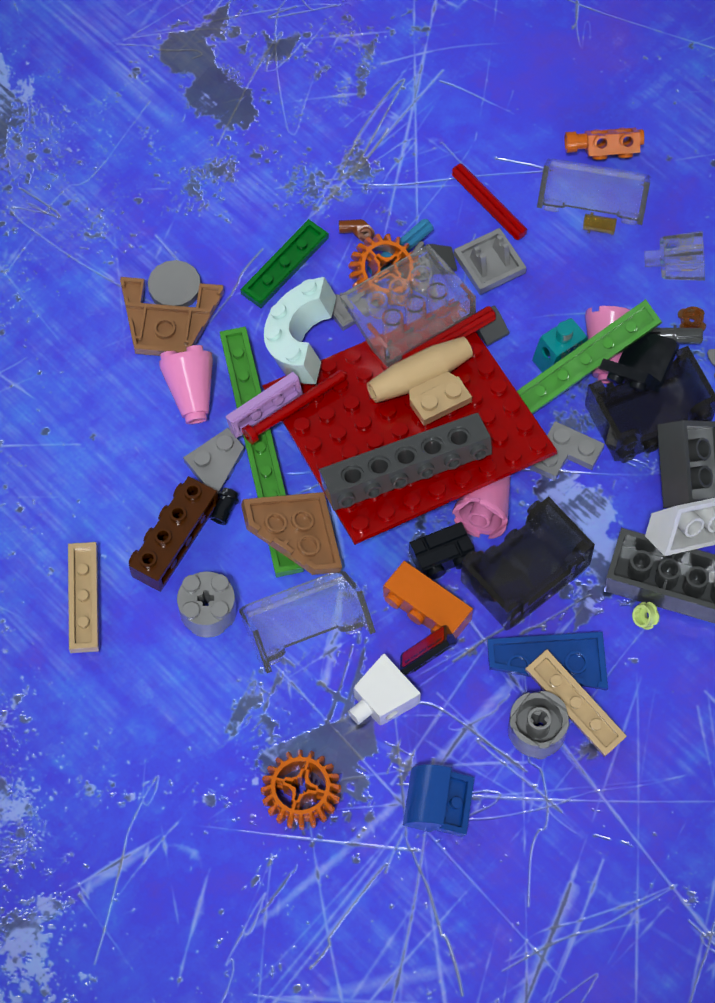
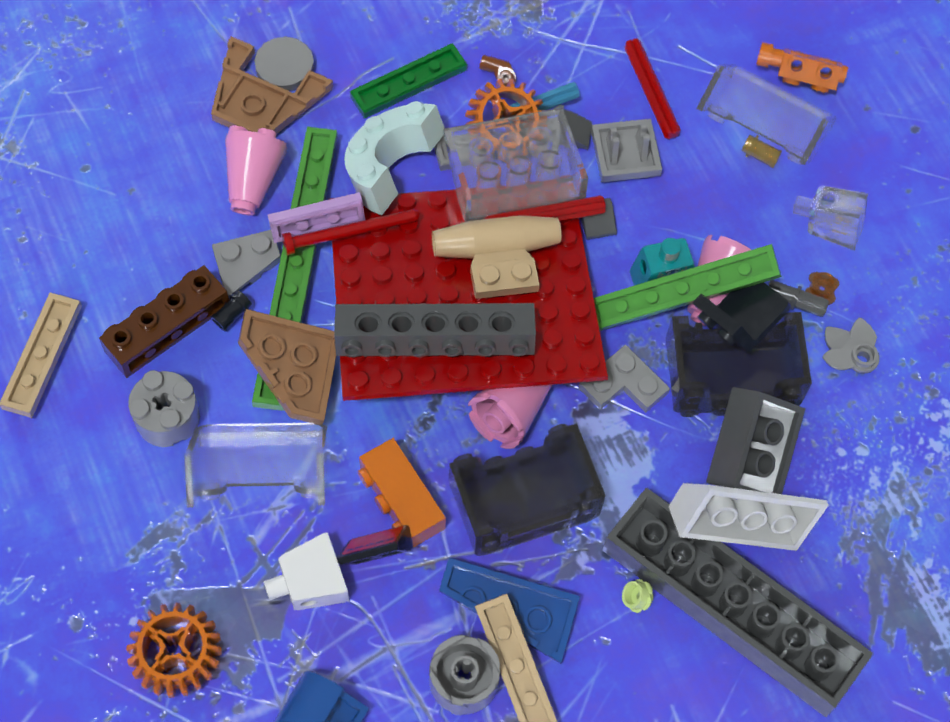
camera: 15 degrees right, 0 degrees up
black brick [409,522,475,580] -> none

